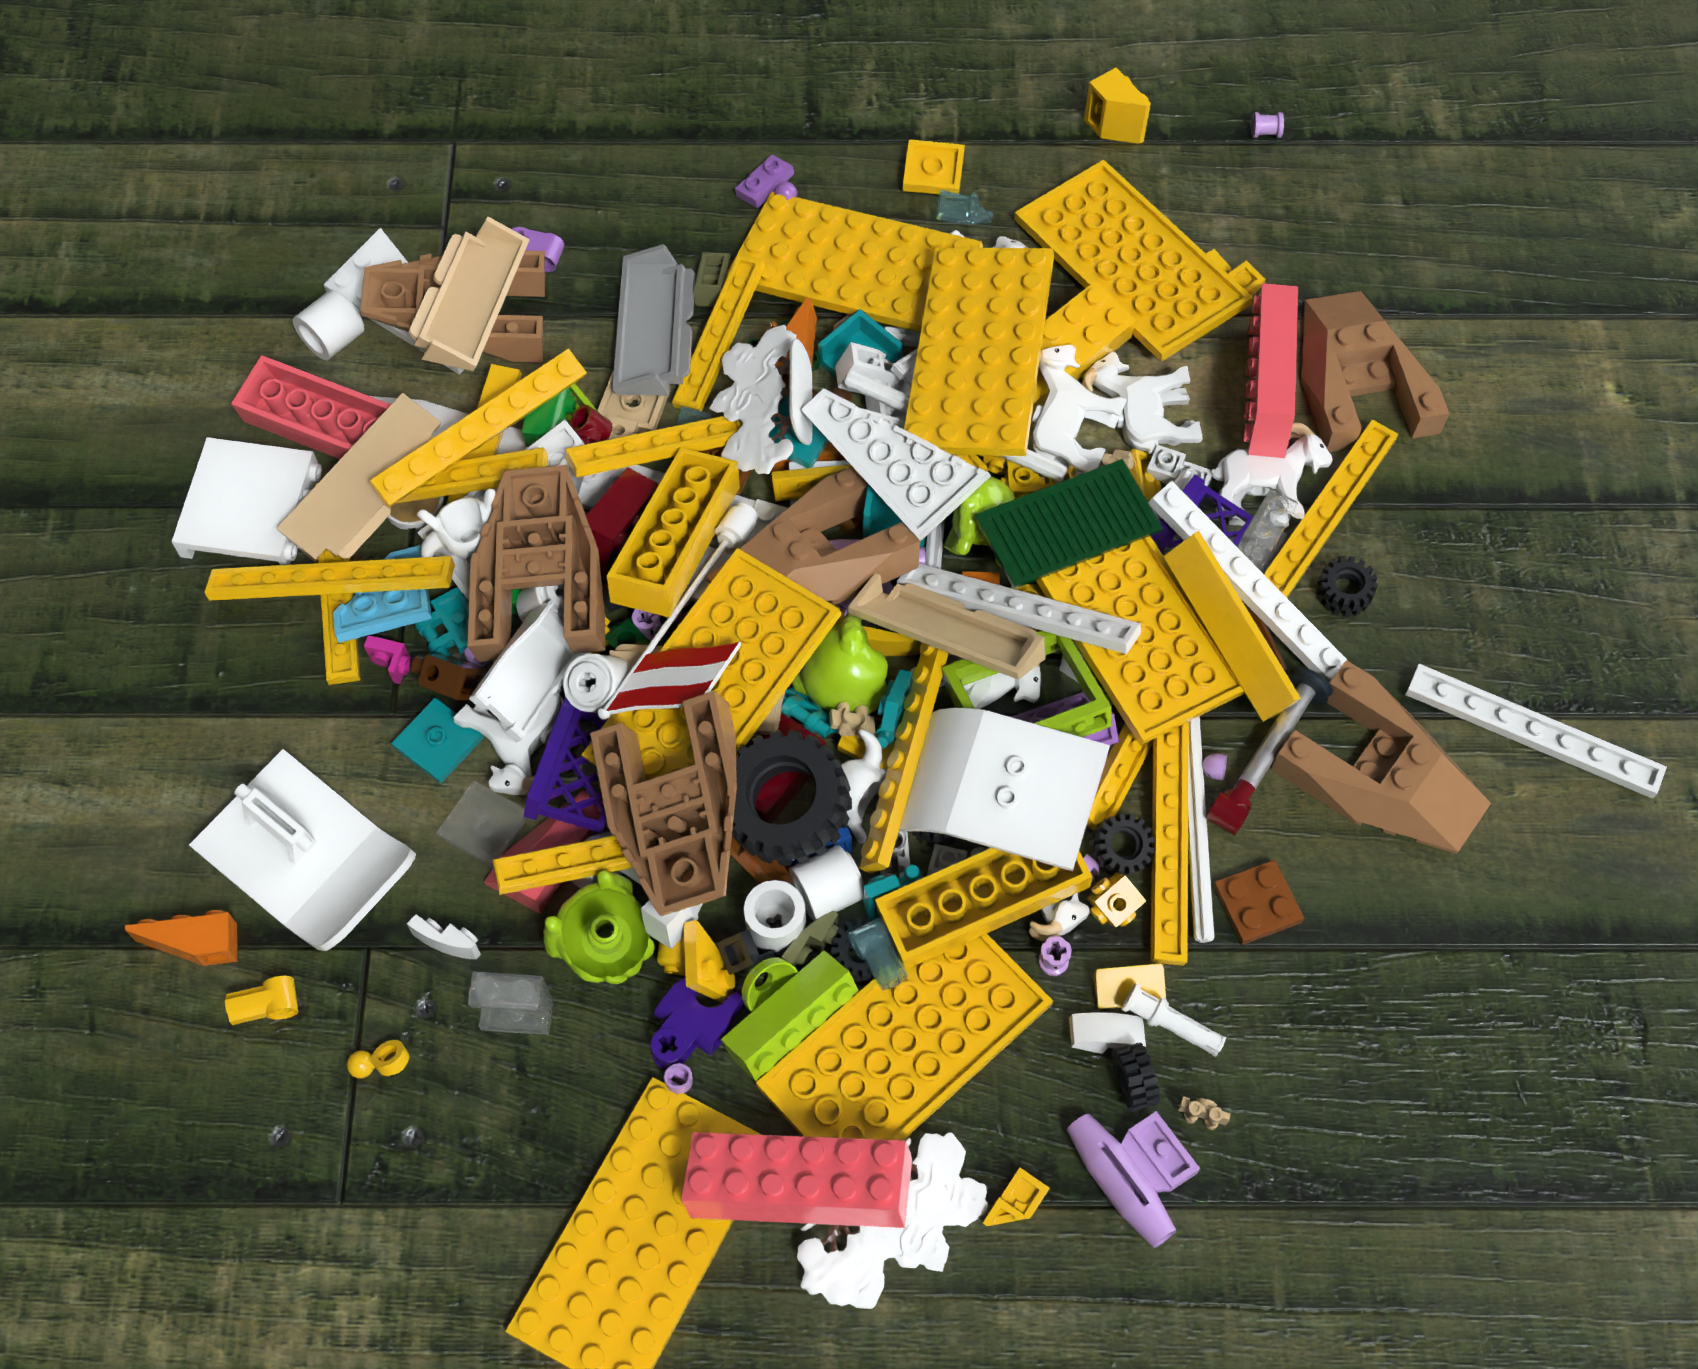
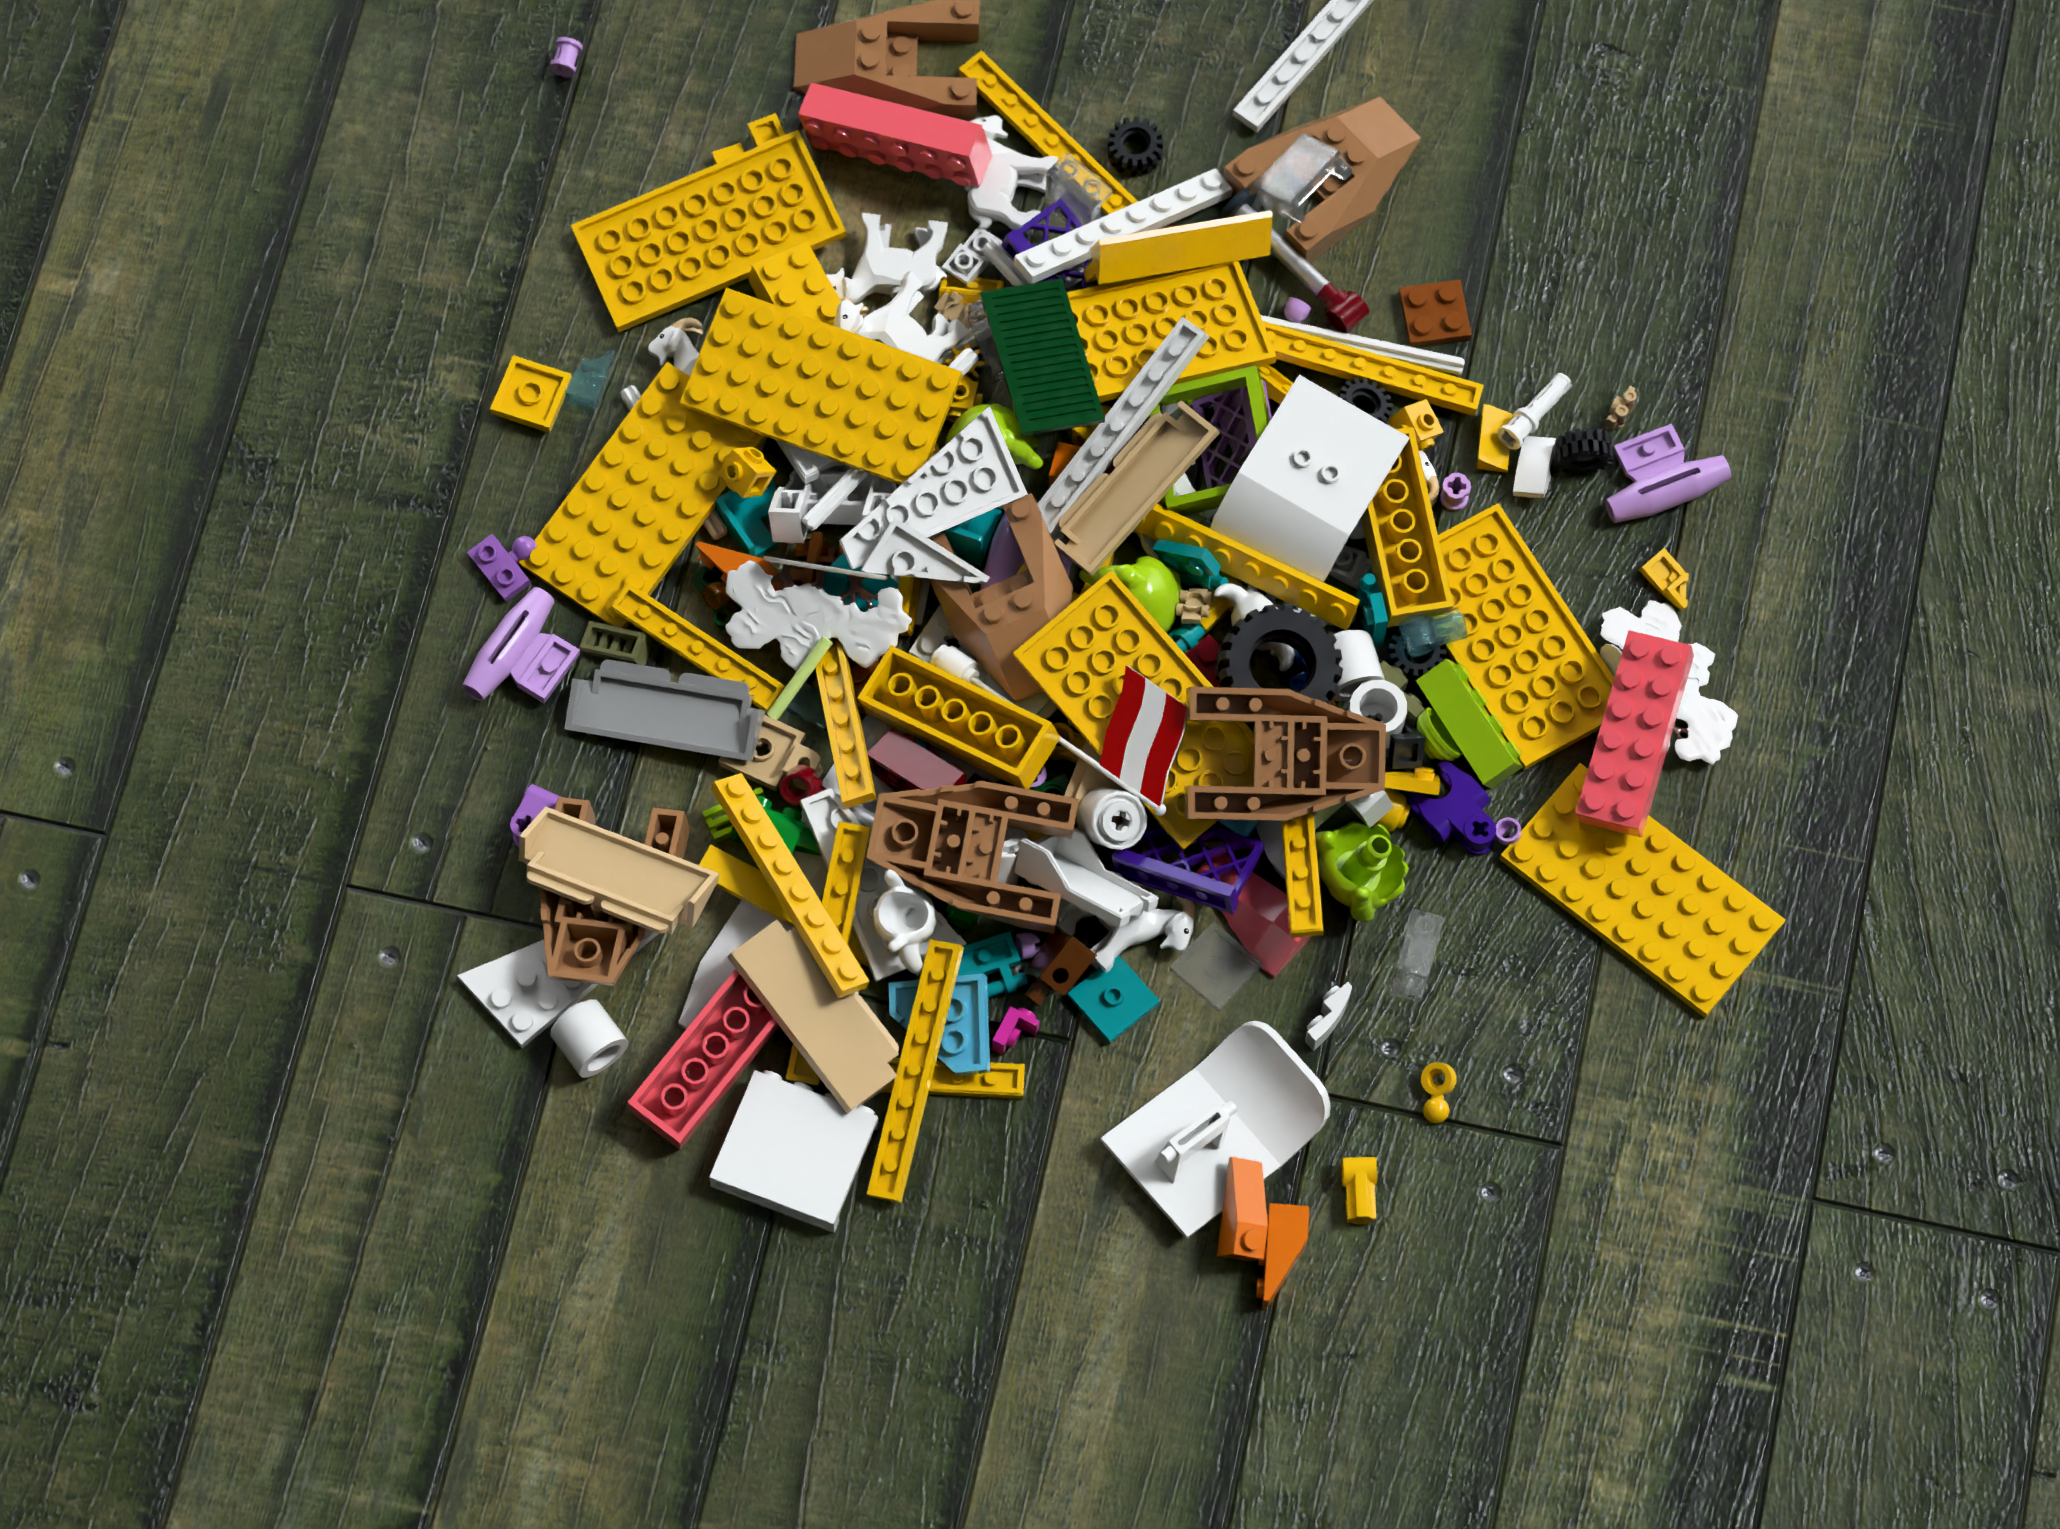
camera: 80 degrees left, 5 degrees up
yellow slope [1084,67,1151,144] -> none
none -> lavender plate [462,587,580,704]
none -> yellow brick [718,447,776,498]
none -> yellowish green bar [767,636,833,721]
none -> white wing [861,517,990,584]
none -> orange slope [1217,1157,1268,1261]
none -> clear panel [1253,133,1353,223]

